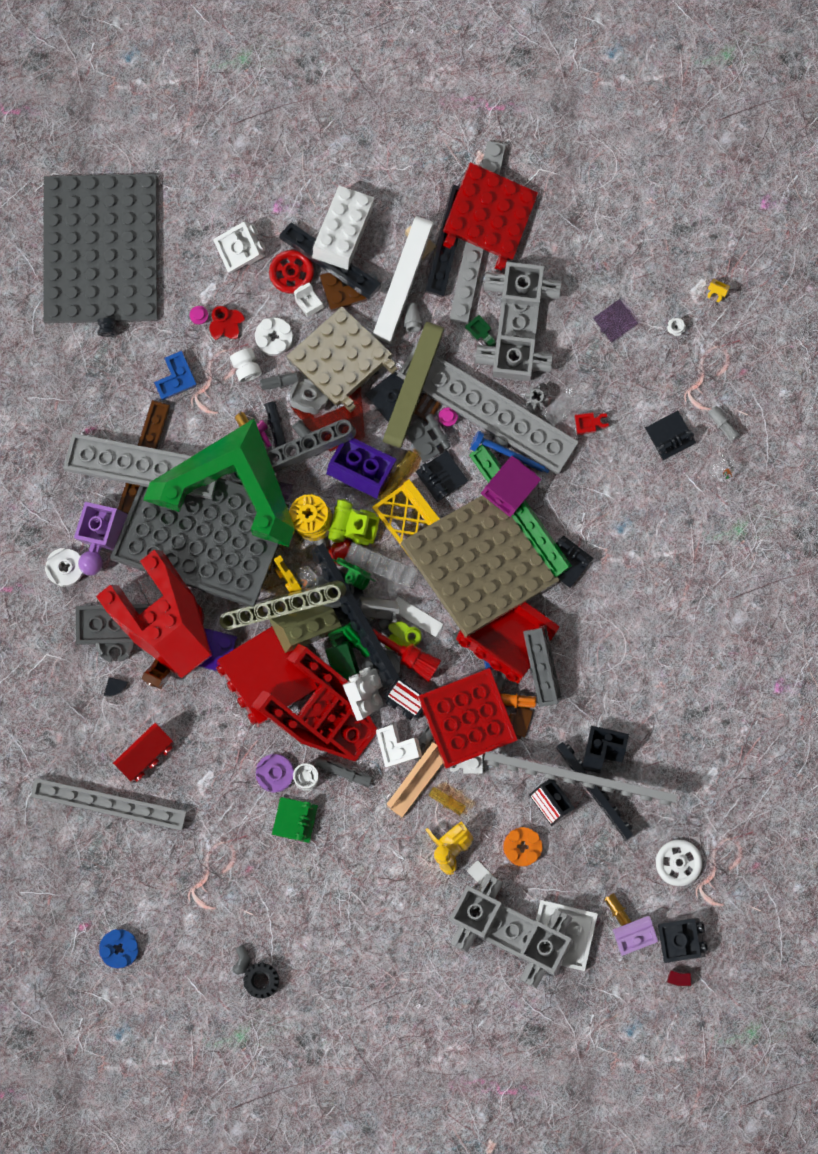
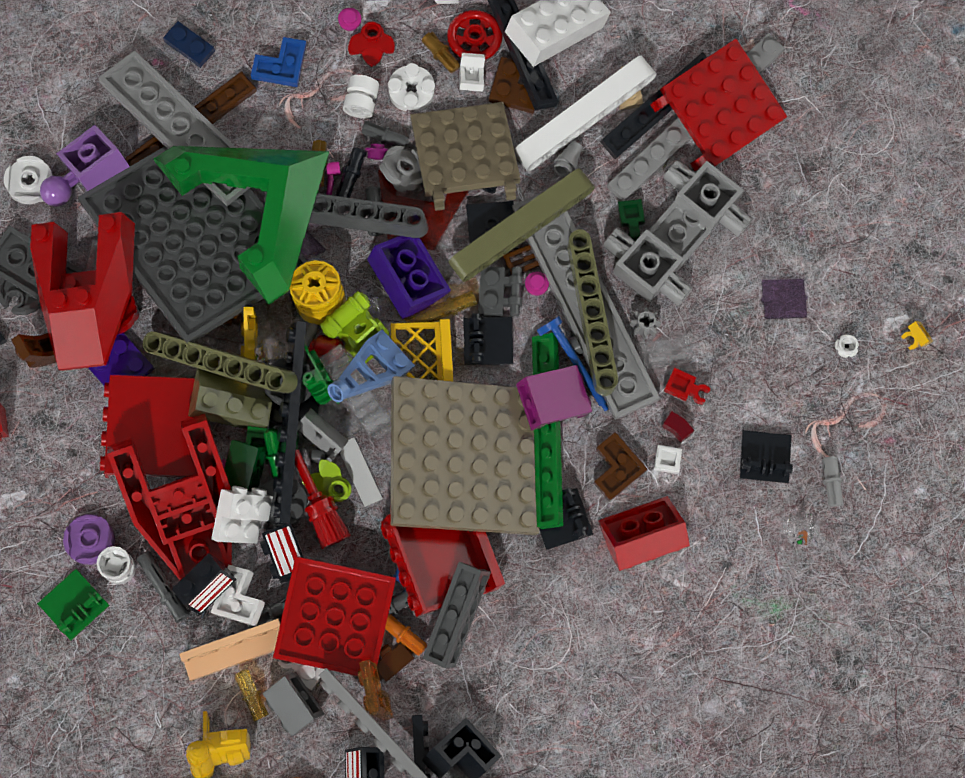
camera: 25 degrees right, 5 degrees down
none -> dark blue plate [163,21,215,68]
none -> black brick [172,553,237,615]
none -> brick [263,672,325,736]
none -> medium blue plate [327,329,415,402]
none -> clear orange plate [358,660,393,721]
none -> magenta plate [365,144,389,160]
none -> pearl gold axle [422,31,460,73]
none -> olive beam [567,229,618,396]
none -> reddish brown plate [593,432,648,502]
none -> red slope [598,496,690,571]
none -> white tile [653,445,682,474]
none -> dark red piece [662,411,695,443]

